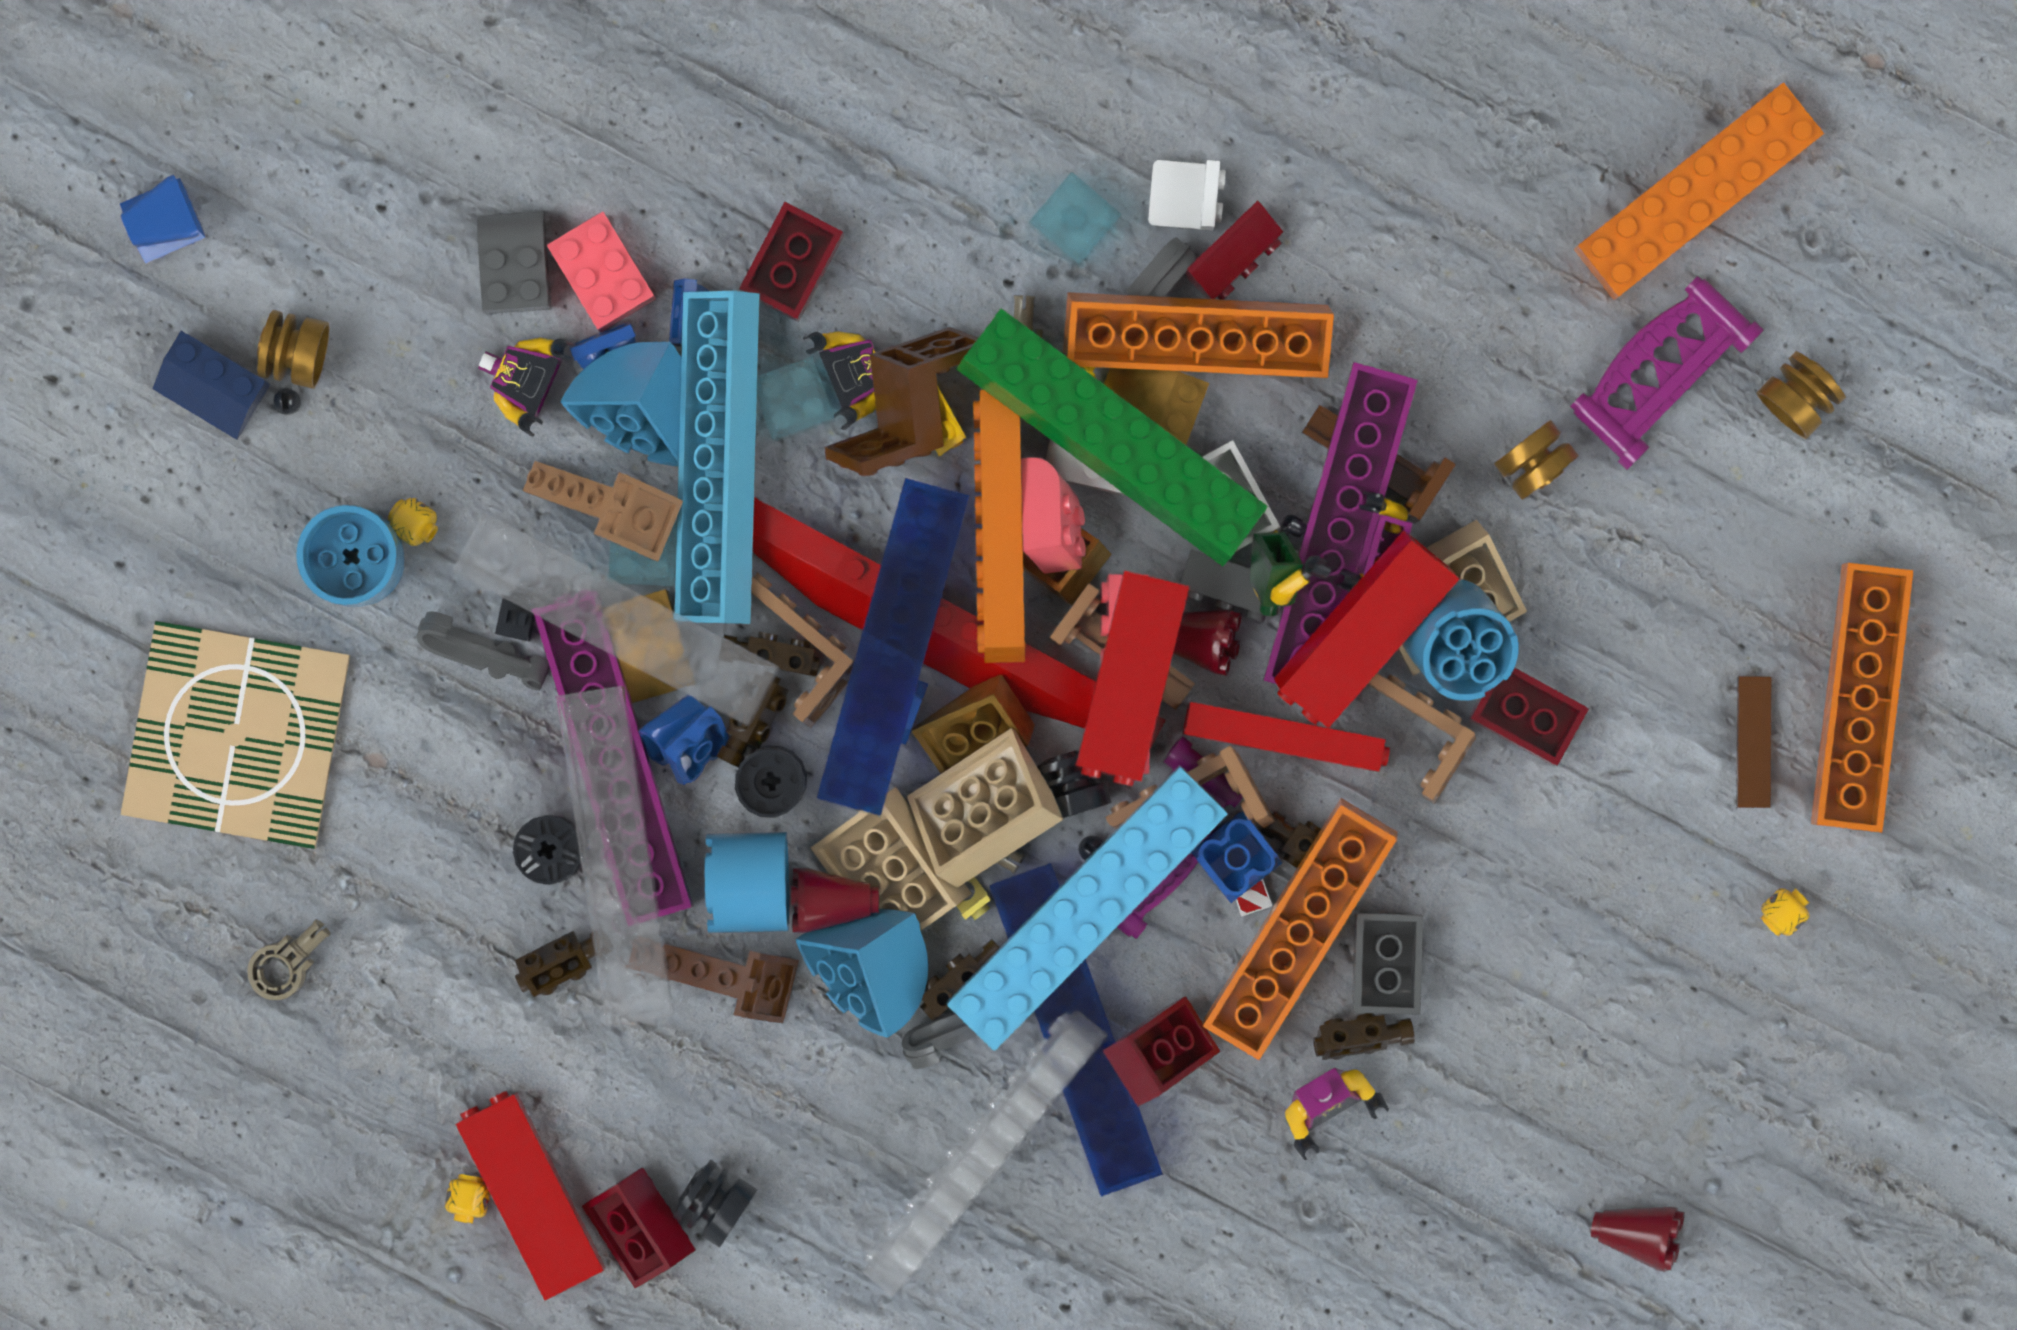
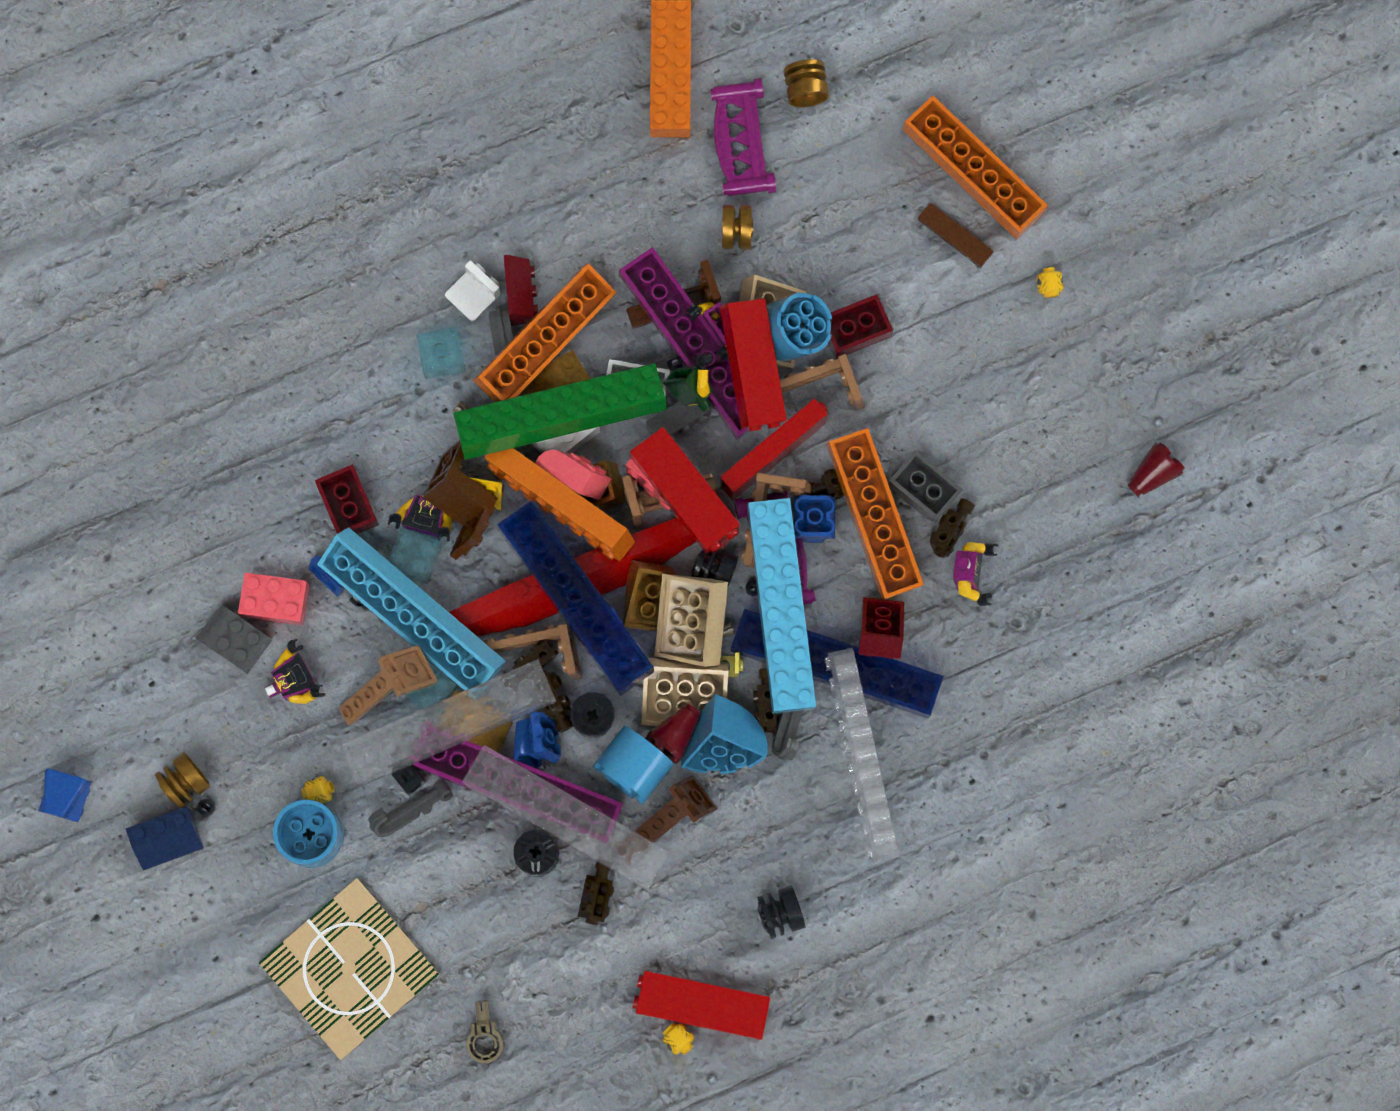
camera: 50 degrees left, 10 degrees down
dark azure brick [561,341,681,466] -> none
blue tile [570,321,636,369] -> none
dark red slope [582,1167,696,1288] -> none
dark red cone [1173,610,1242,676] -> none
tile [1235,879,1272,917] -> none

